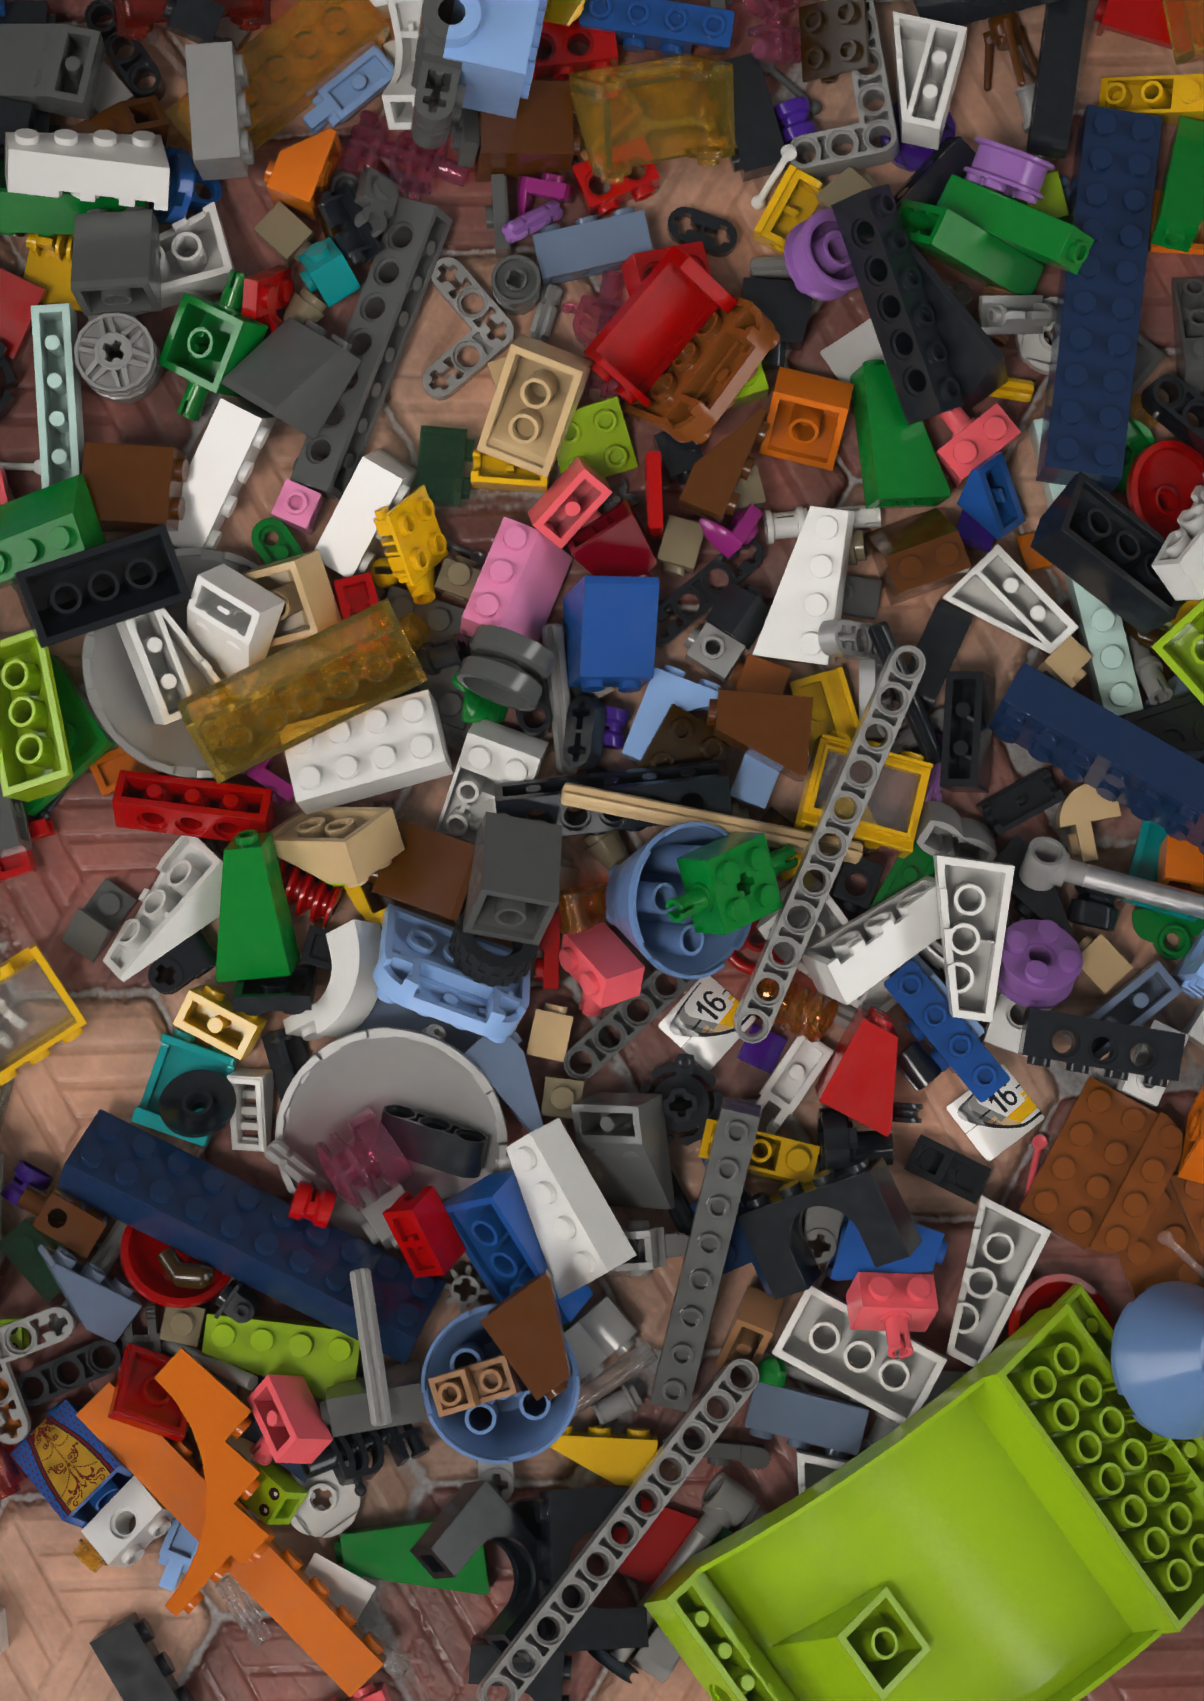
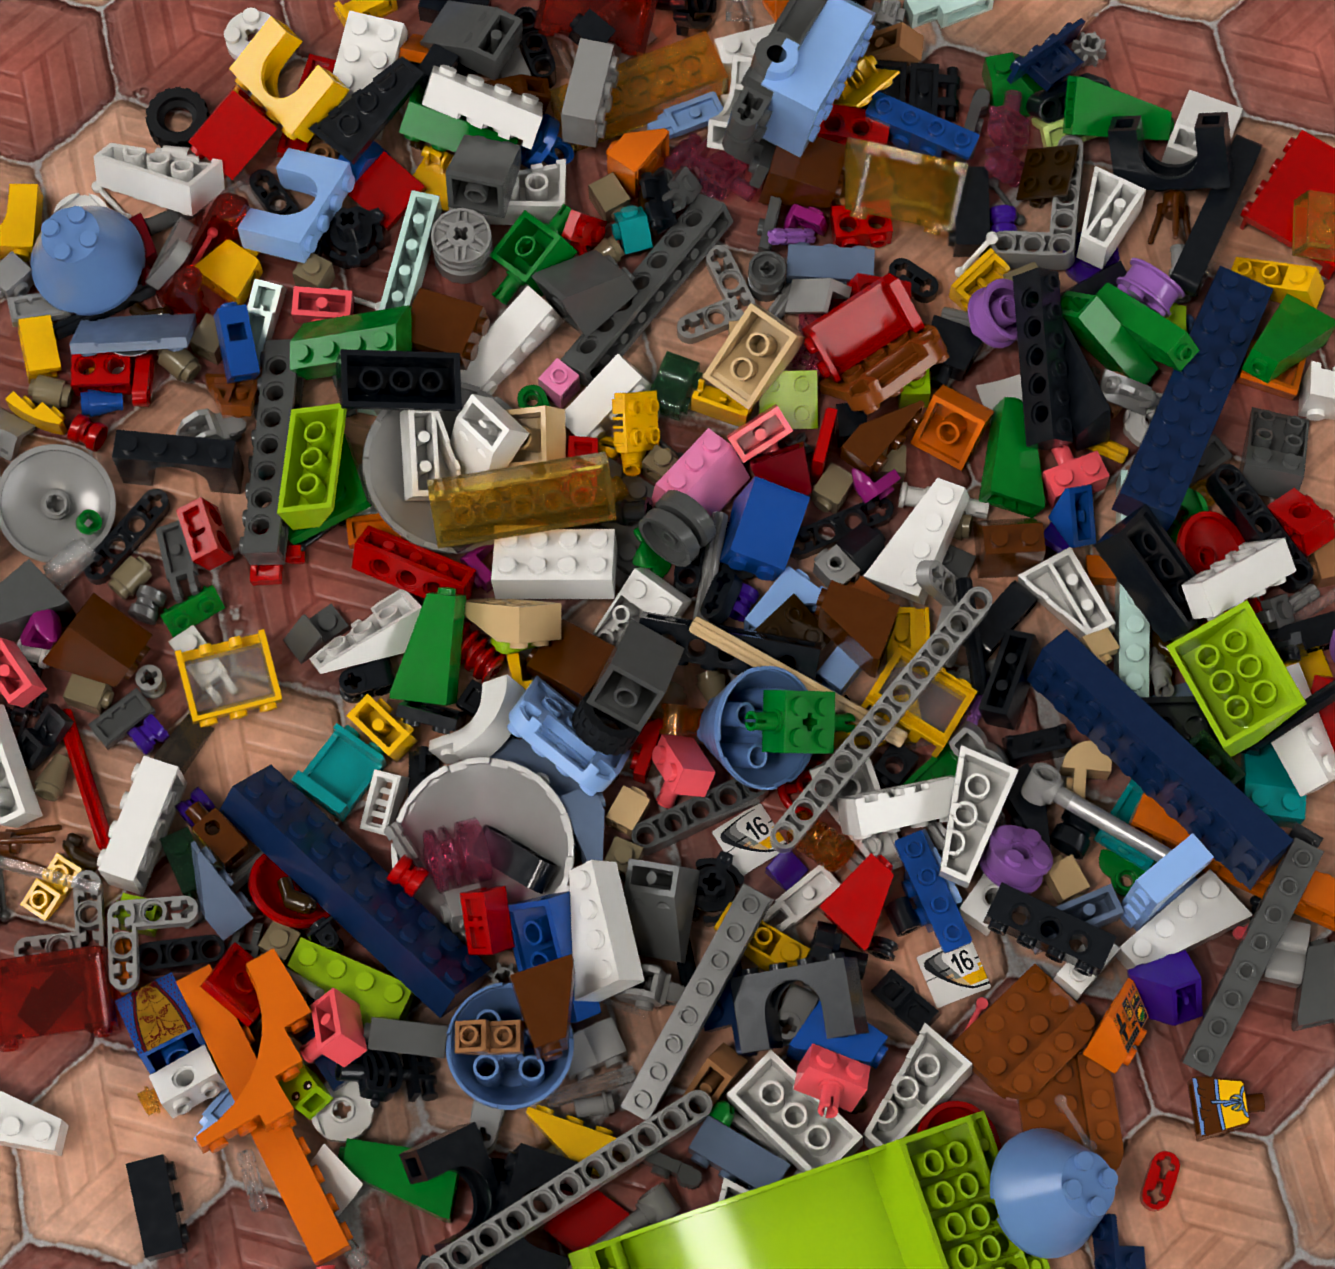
camera: 10 degrees right, 15 degrees down
black dish [159,1070,237,1138] -> none
light grey axle [350,1268,392,1427] -> none
none -> light grey panel [785,278,852,314]

